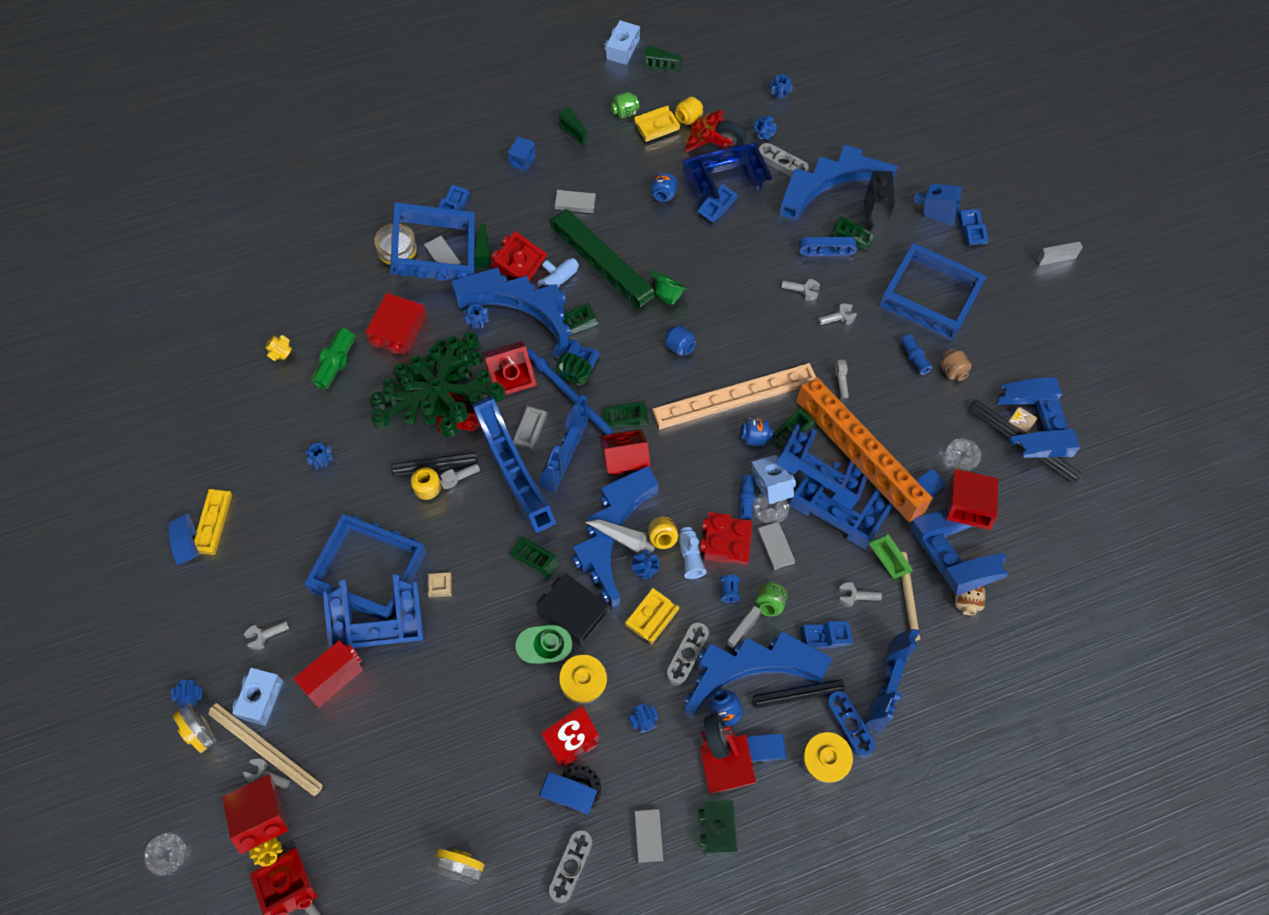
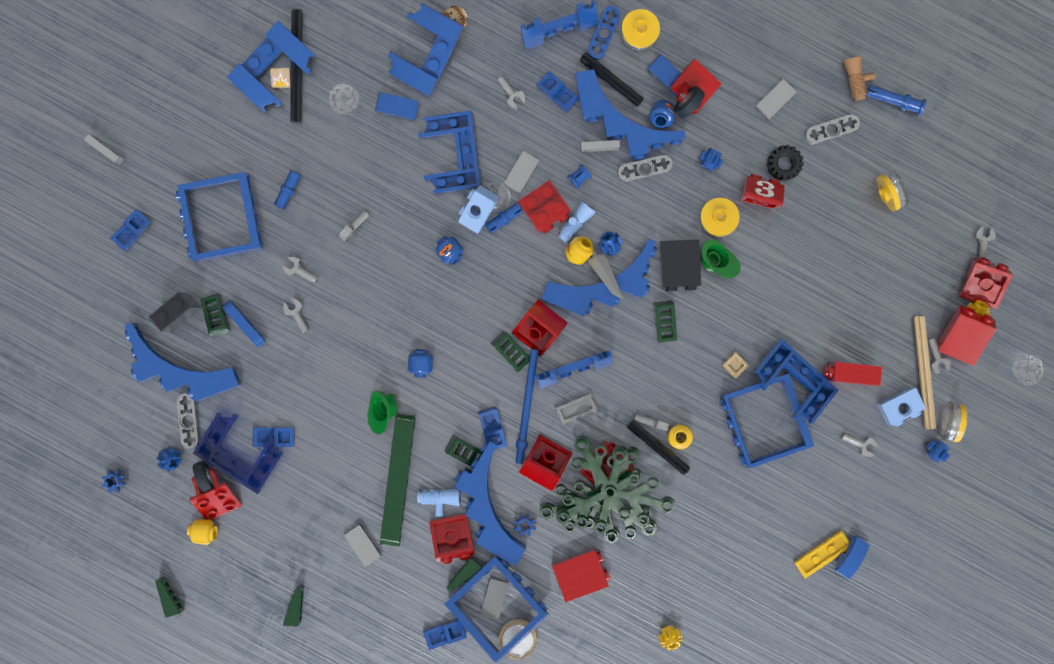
camera: 130 degrees left, 25 degrees up
blue gear [305,441,333,470] -> none
green piece [311,328,356,390] -> none
blue arch [472,396,556,533] -> none
blue brick [508,137,536,172] -> none
blue slope [539,772,597,815] -> none
dark green gear [555,352,592,385] -> none
light blue brick [604,20,640,65] -> none
bright green head [610,92,639,119] -> none
yellow plate [625,588,679,645] -> none
yellow plate [634,105,680,142] -> none
blue head [651,172,678,202] -> none
light nougat tile [652,363,816,430] -> none
clear green brick [698,800,737,857] -> none
bright green head [755,582,788,617] -> none
dark green slope [772,408,816,449] -> none
blue wedge [776,424,867,510] -> none
orange brick [796,377,933,522] -> none
bright green slope [869,534,913,579] -> none
tan bar [901,552,920,641] -> none
blue torso [914,184,962,226] -> none
medium nougat head [940,349,972,381] -> none
red brick [946,469,998,530] -> none

